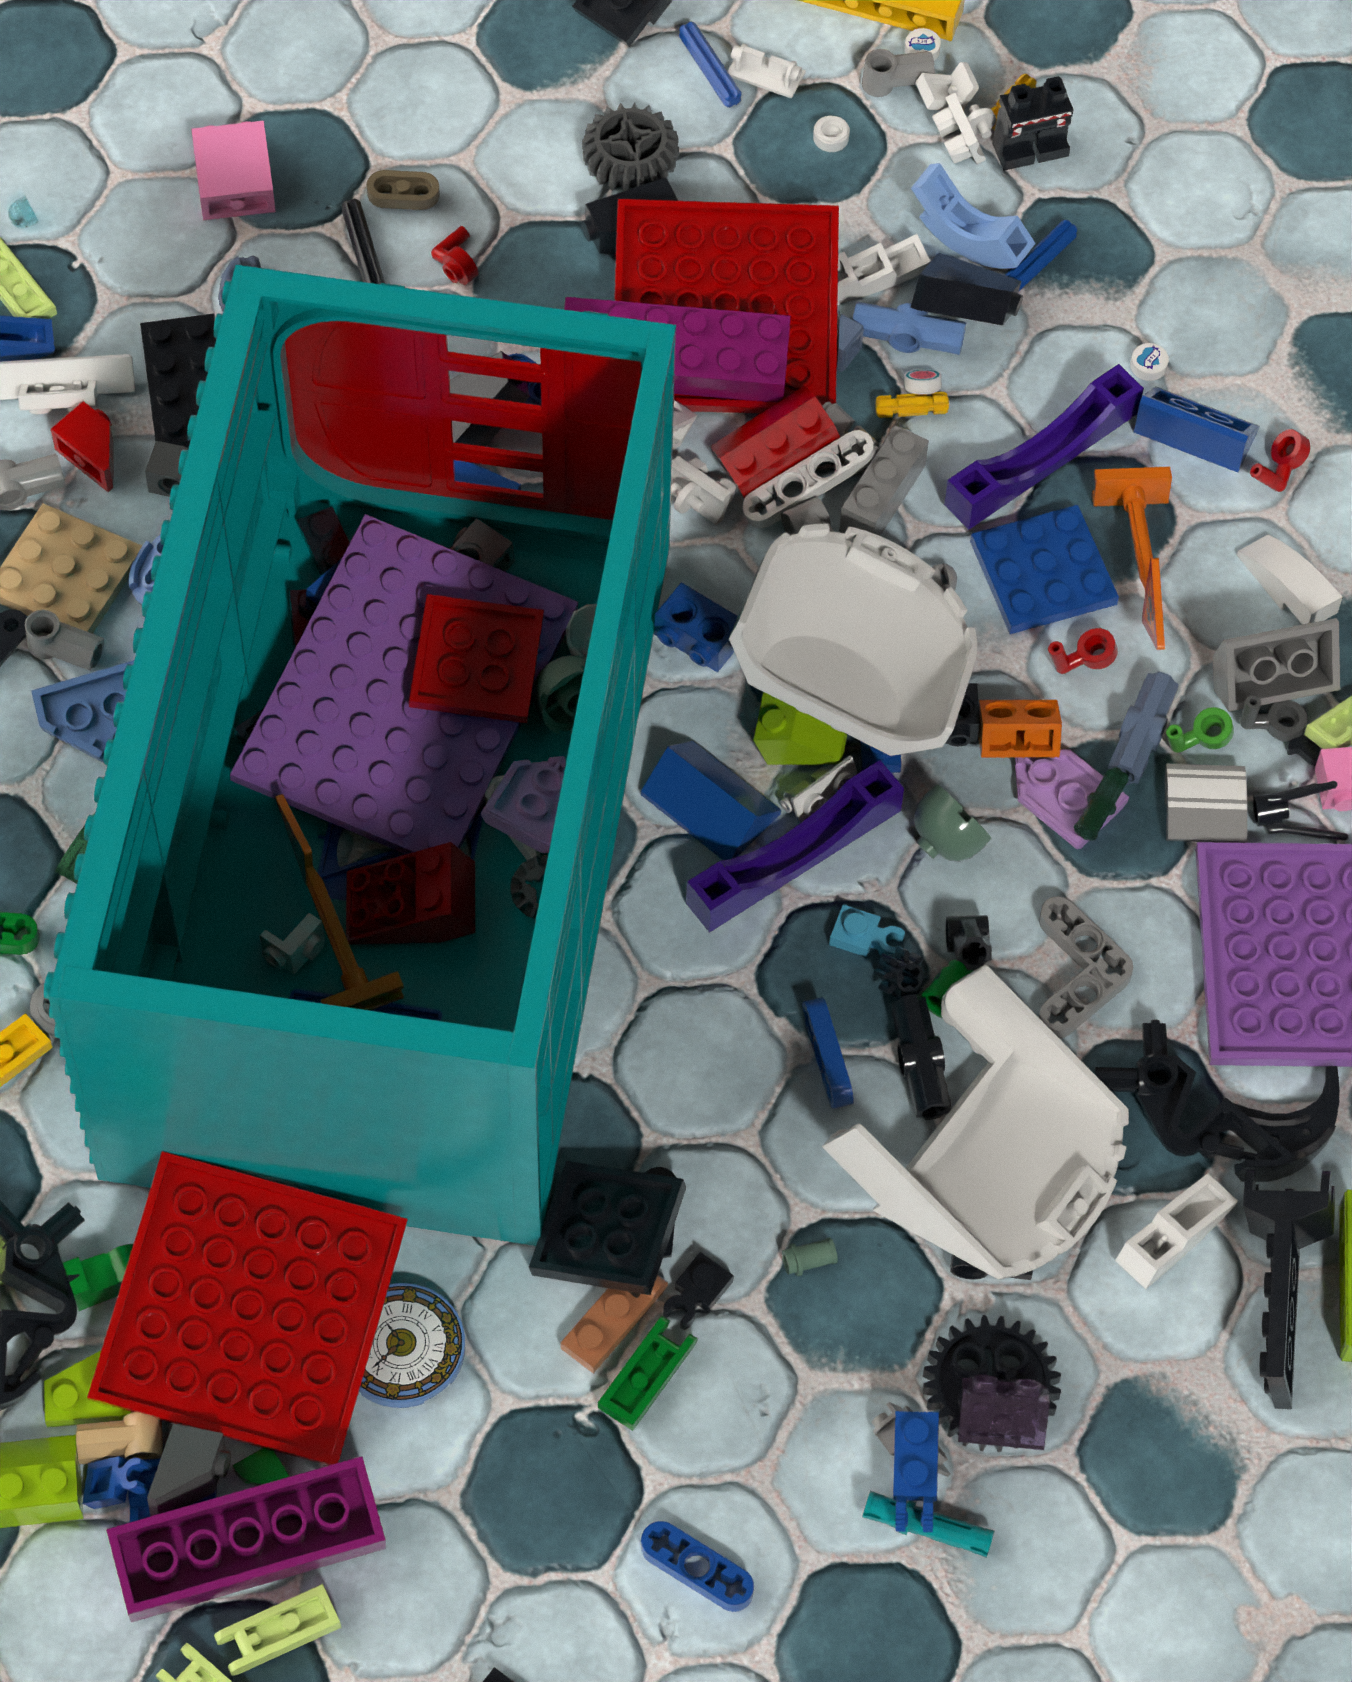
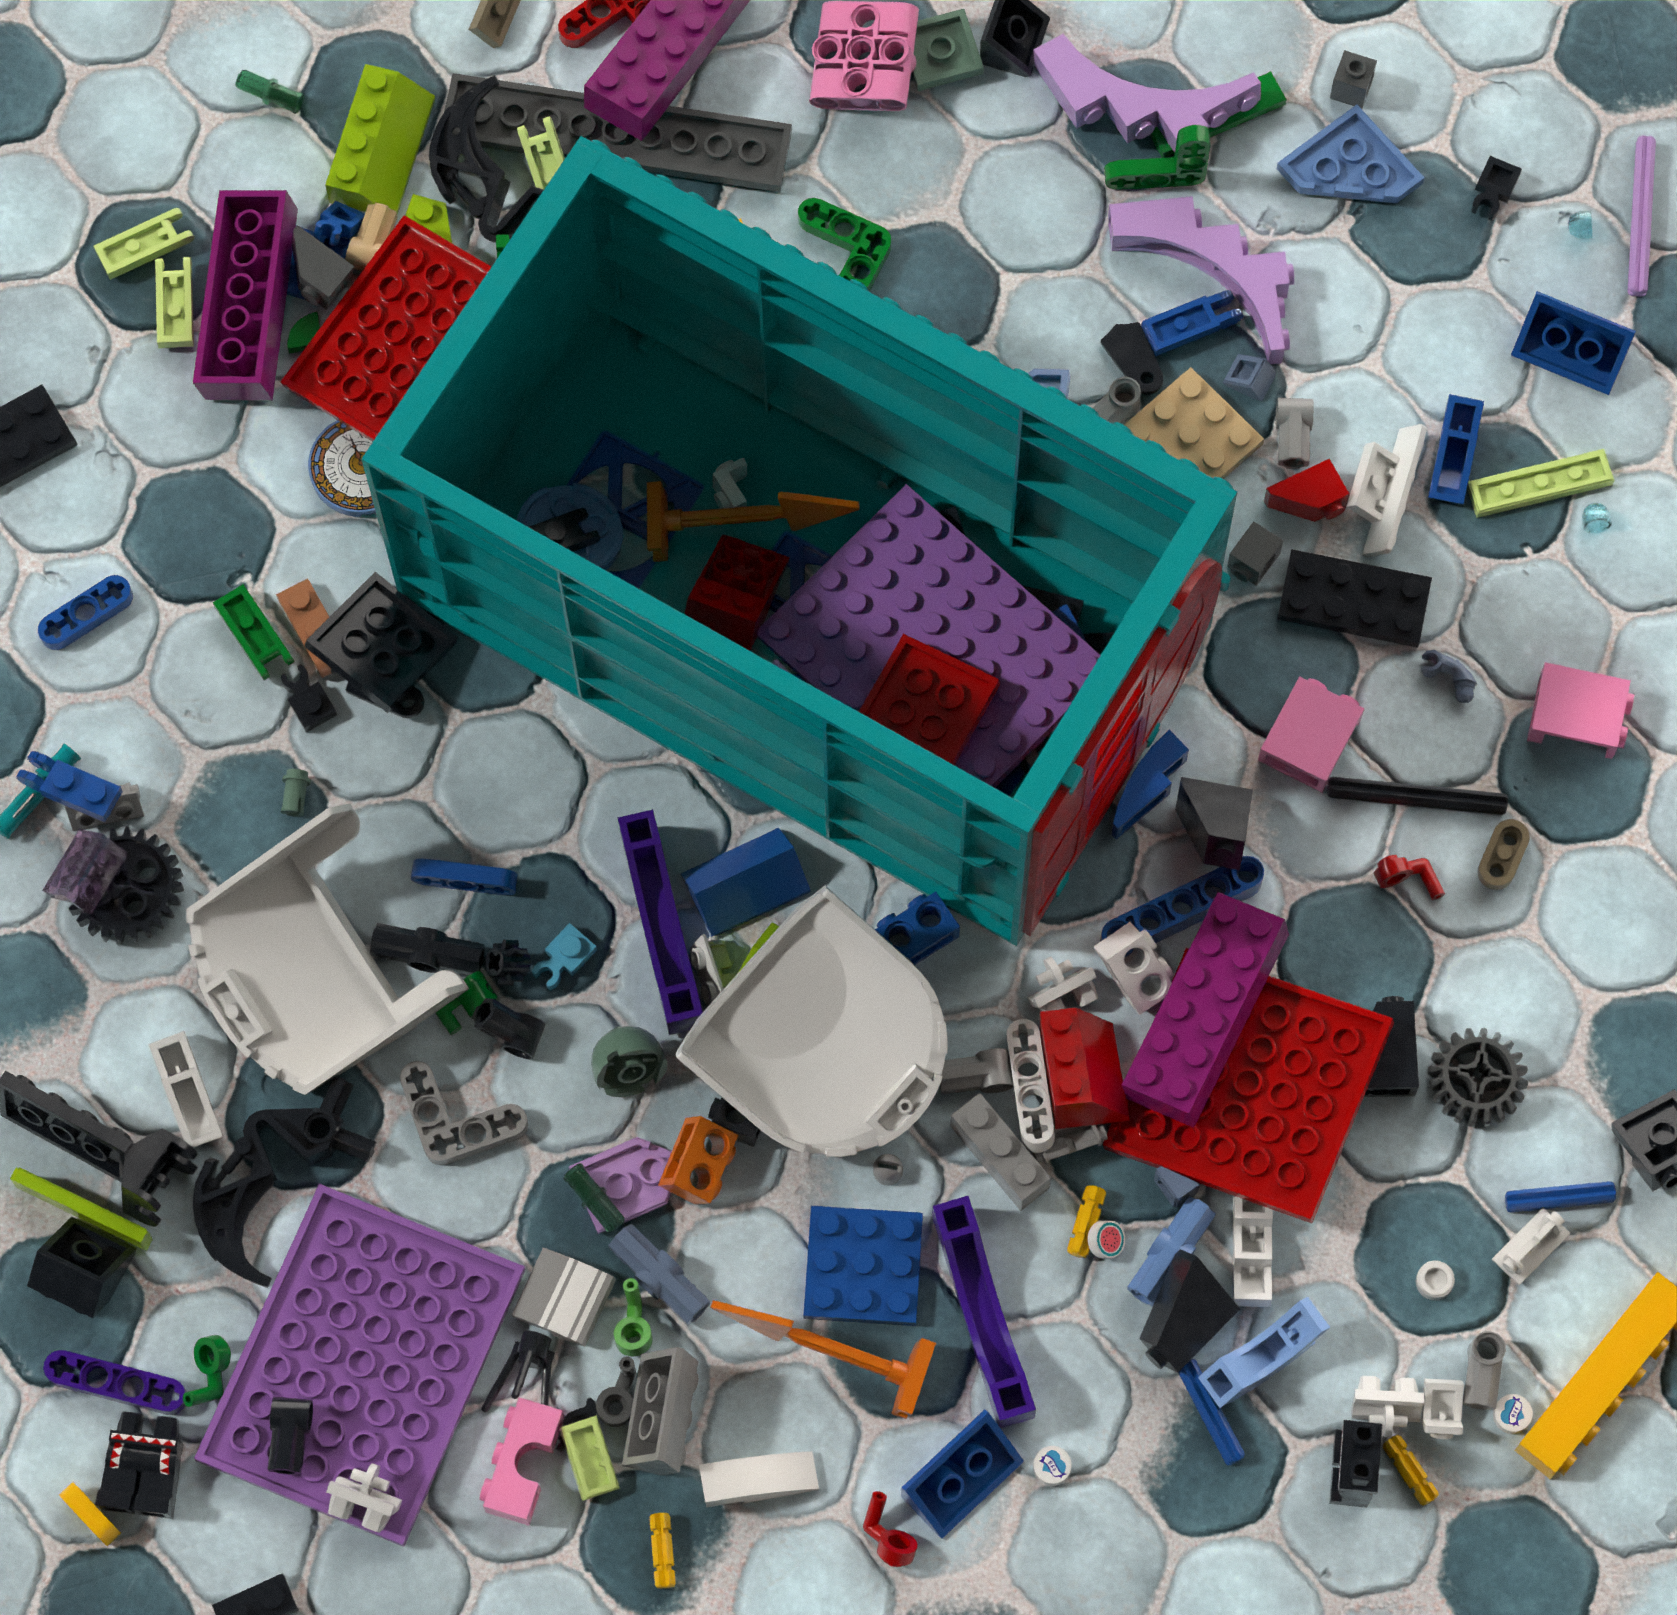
camera: 115 degrees right, 10 degrees up
red plate [1048,628,1118,674] -> none

